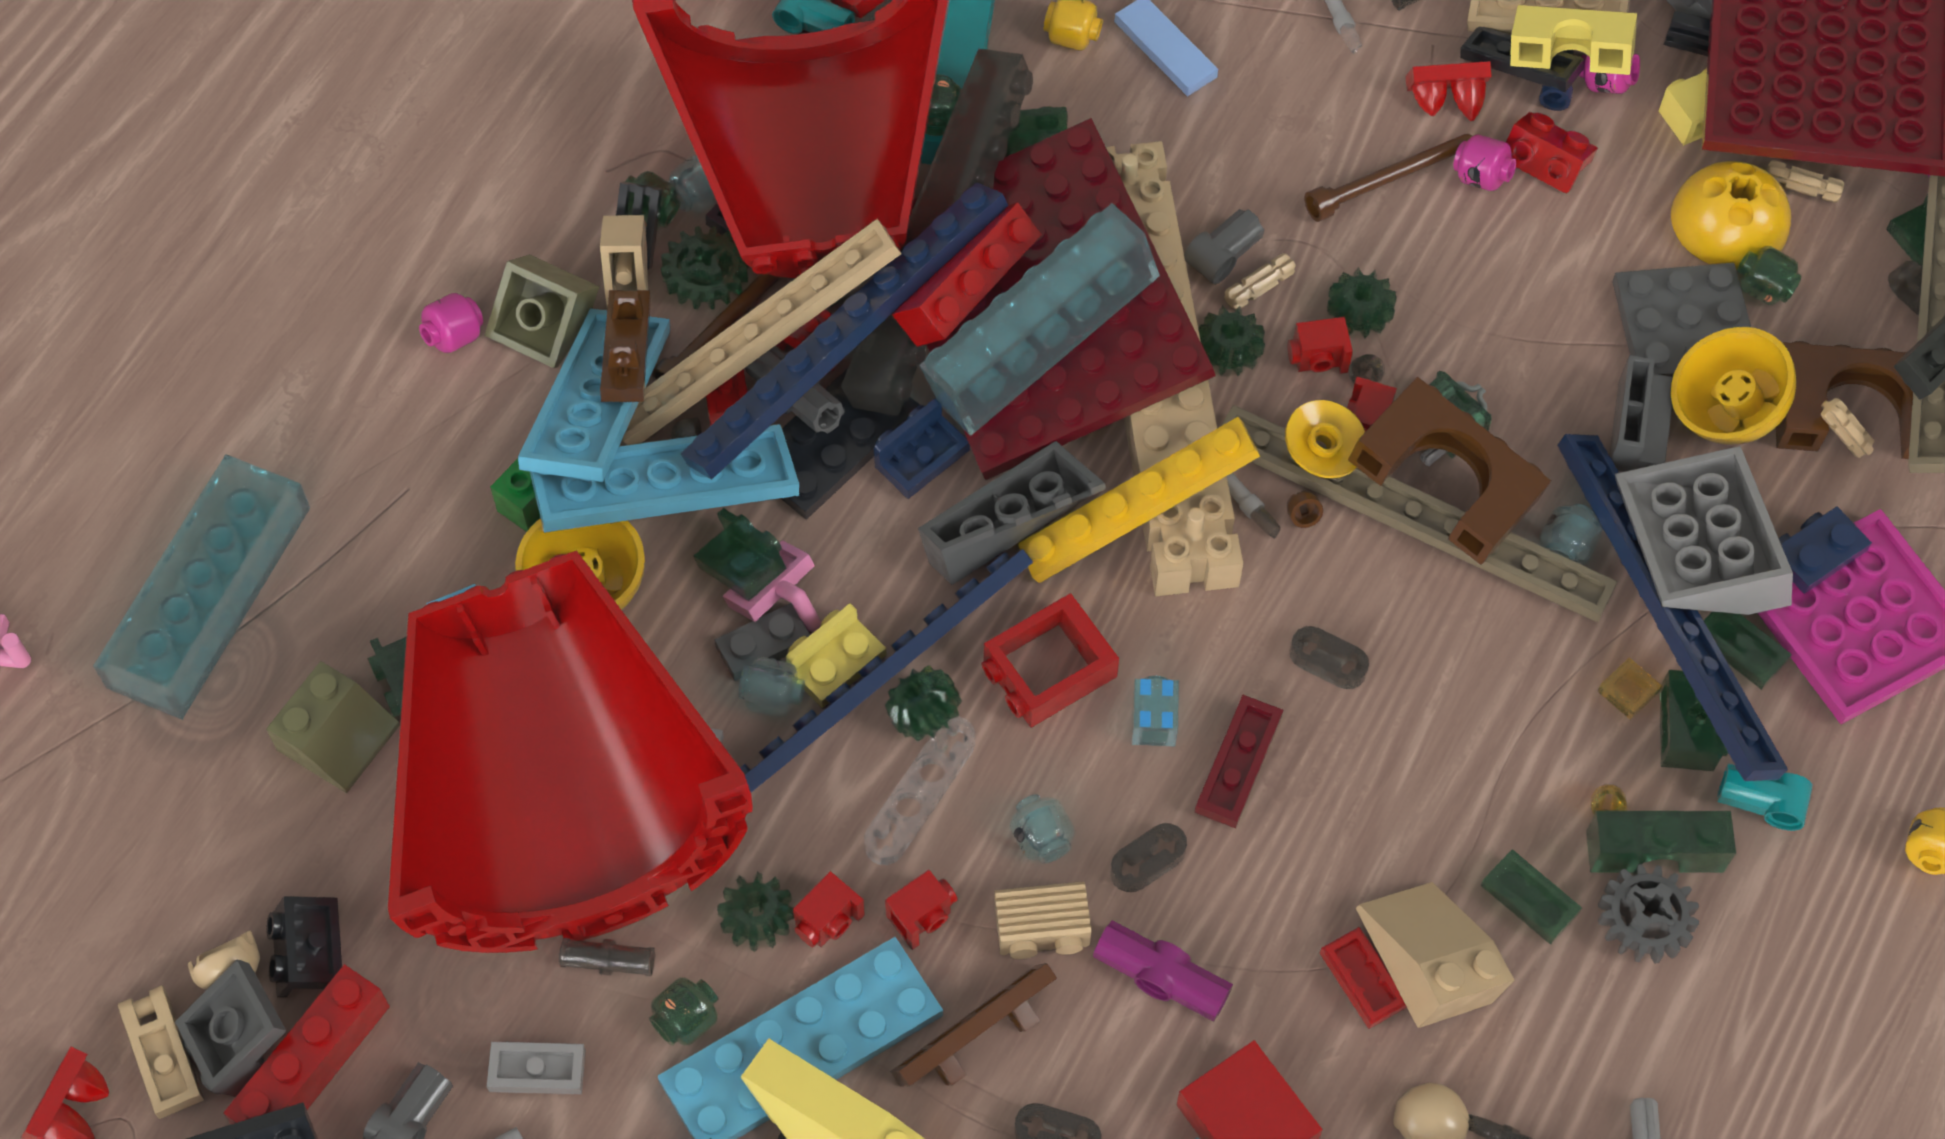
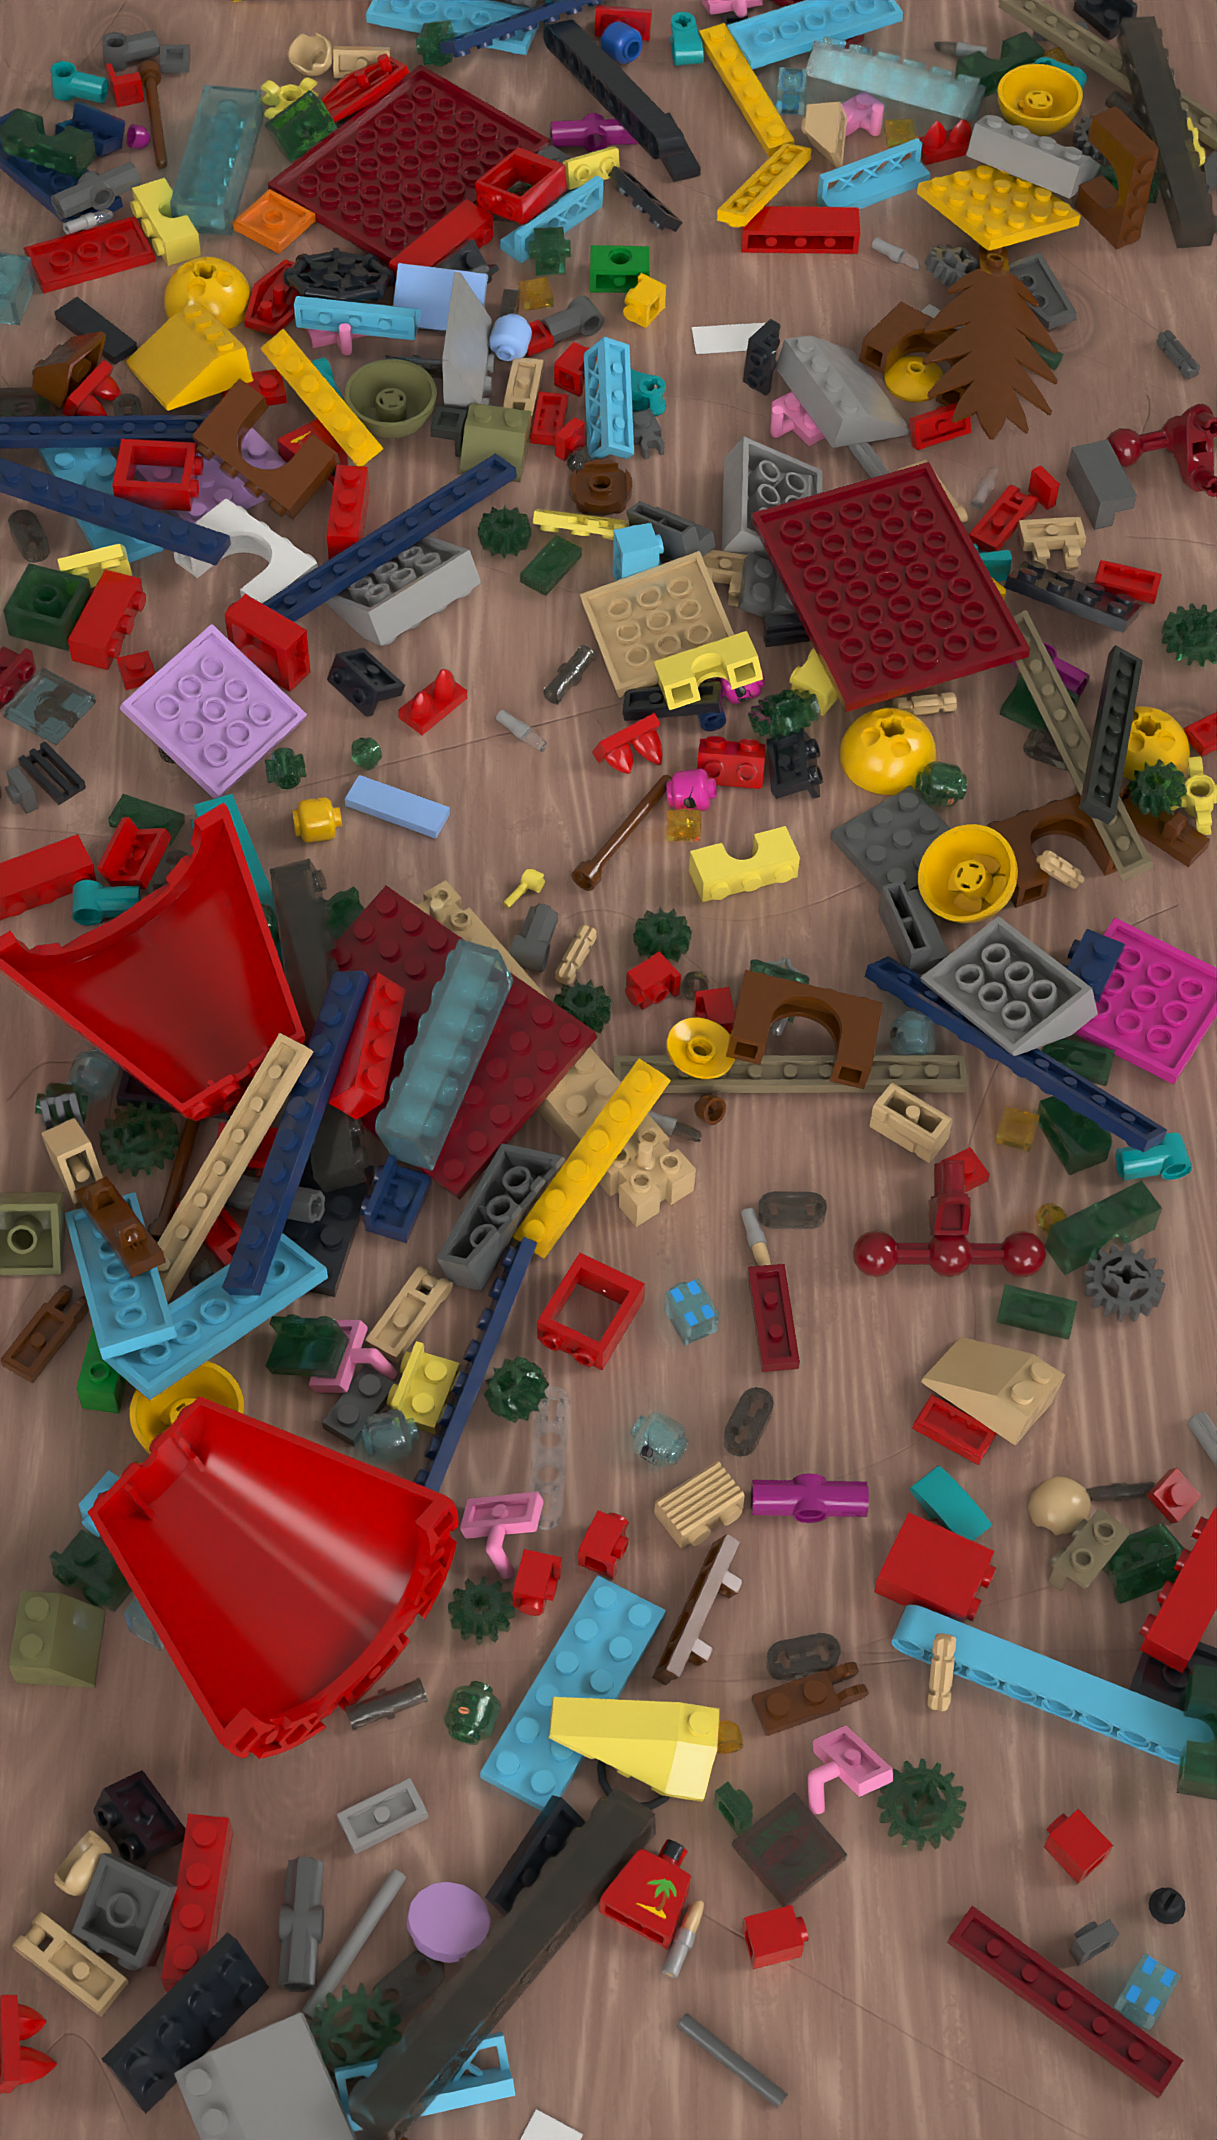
camera: 30 degrees left, 5 degrees down
none -> reddish brown hinge [0,1285,89,1384]
none -> tan plate [365,1265,453,1364]
none -> bright pink plate [460,1491,544,1579]
none -> light yellow hand [503,869,545,908]
none -> clear yellow plate [666,809,701,841]
none -> light yellow arch [689,826,800,902]
none -> light grey piece [741,1208,771,1266]
none -> clear green gear [748,689,821,738]
none -> black bracket [766,728,823,799]
none -> dark red connector [853,1160,1046,1278]
none -> tan brick [869,1082,953,1163]
none -> teal slope [908,1465,992,1541]
none -> red plate [940,1147,990,1192]

